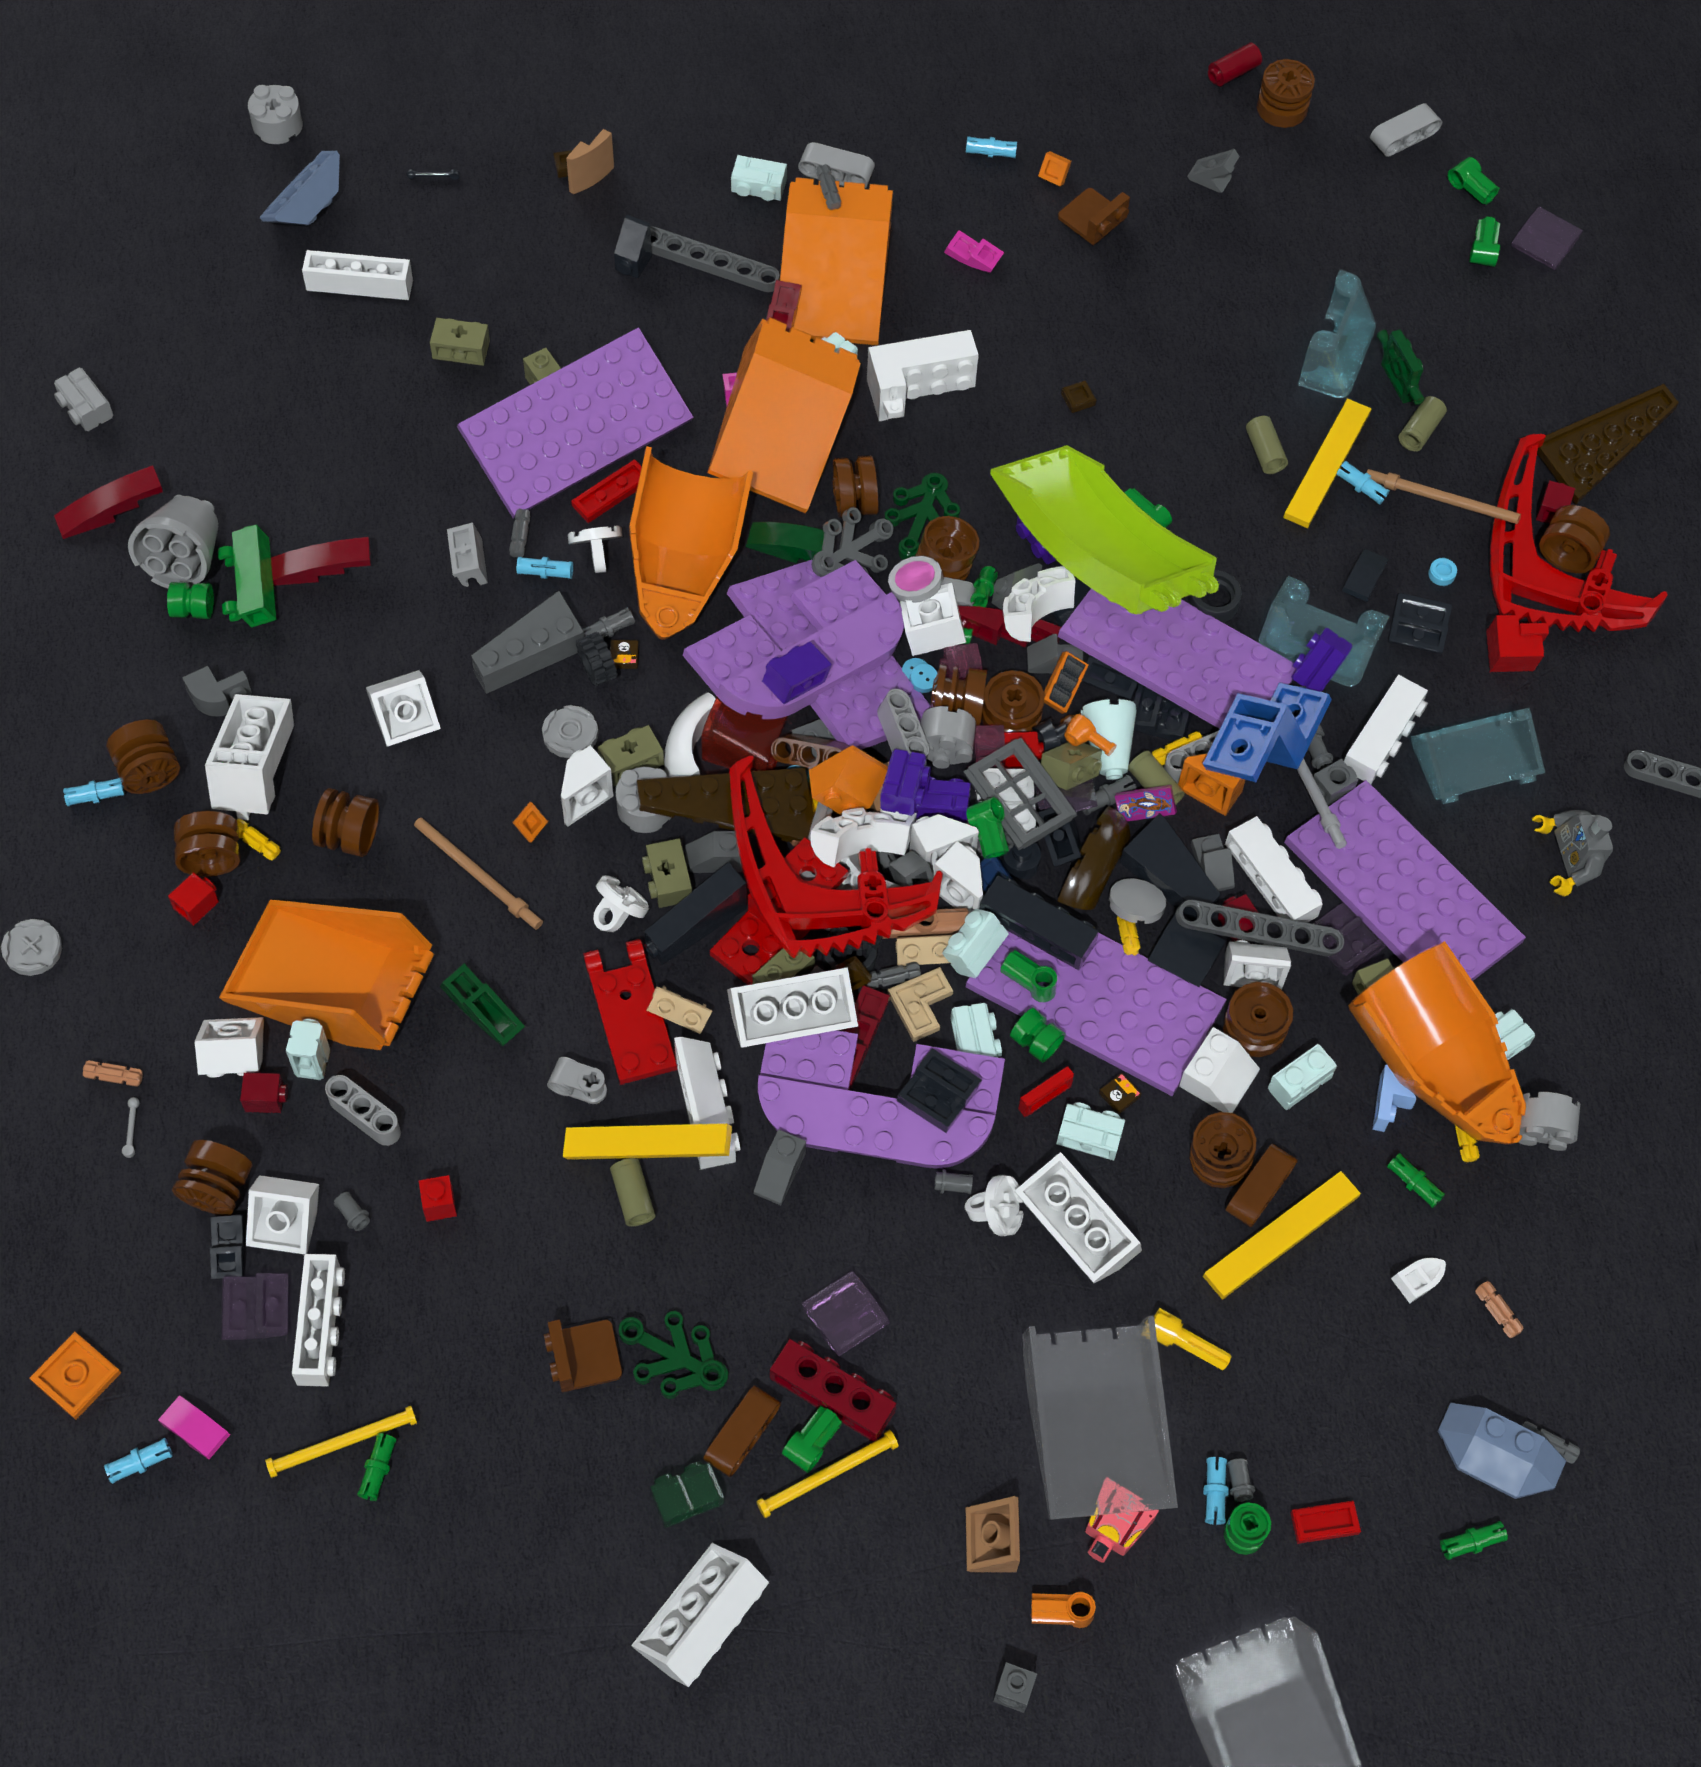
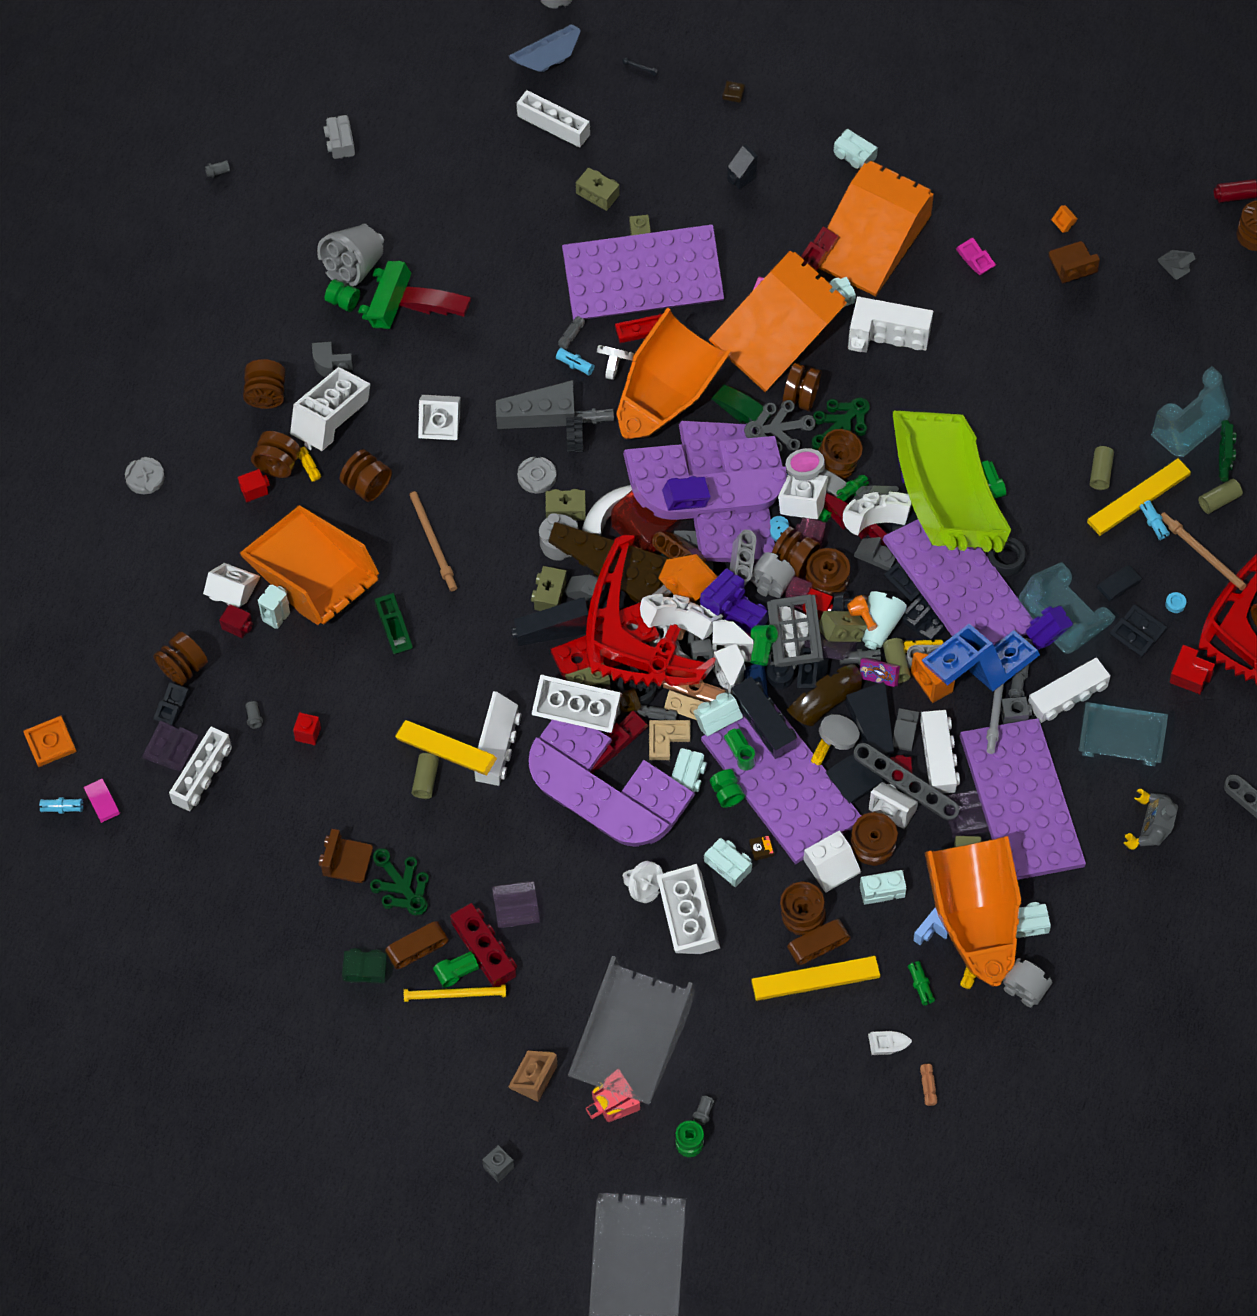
camera: 30 degrees right, 0 degrees up
dark red slope [54,465,163,539] -> none
medium azure pin [63,778,125,806] -> none
nougat axle [83,1060,143,1086] -> none
light grey hinge [122,1097,140,1158] -> none
white slope [246,1175,319,1254] -> none
yellow bar [265,1406,417,1478] -> none
light grey beam [325,1075,401,1146] -> none
green pin [357,1433,397,1501] -> none
light grey hinge [447,523,488,587] -> none
orange slope [513,802,548,842] -> none
light grey piece [547,1057,607,1104] -> none
white slope [561,745,613,826] -> none
medium nougat slope [566,129,614,194] -> none
red hinge [583,939,677,1085] -> none
white tile [593,875,649,932] -> none
dark brown tile [610,640,639,669] -> none
white slope [631,1543,769,1687] -> none
tan hinge [647,986,712,1034] -> none
dark grey beam [650,226,780,292] -> none
dark grey slope [754,1129,806,1205] -> none
light grey beam [798,142,875,188] -> none
dark grey axle [816,164,841,210] -> none
black slope [896,1048,982,1133] -> none
dark grey pin [934,1169,973,1194] -> none
medium azure pin [966,137,1017,158] -> none
red tile [1018,1066,1074,1117] -> none
orange piece [1031,1592,1096,1628] -> none
tile [1044,651,1088,714] -> none
dark brown tile [1061,381,1096,413] -> none
yellow piece [1145,1308,1231,1370] -> none
medium azure pin [1203,1457,1229,1525] -> none
red tile [1290,1501,1361,1544] -> none
sand blue wedge [1438,1403,1566,1499] -> none
green pin [1440,1521,1508,1560] -> none
dark grey axle [1522,1421,1580,1464] -> none

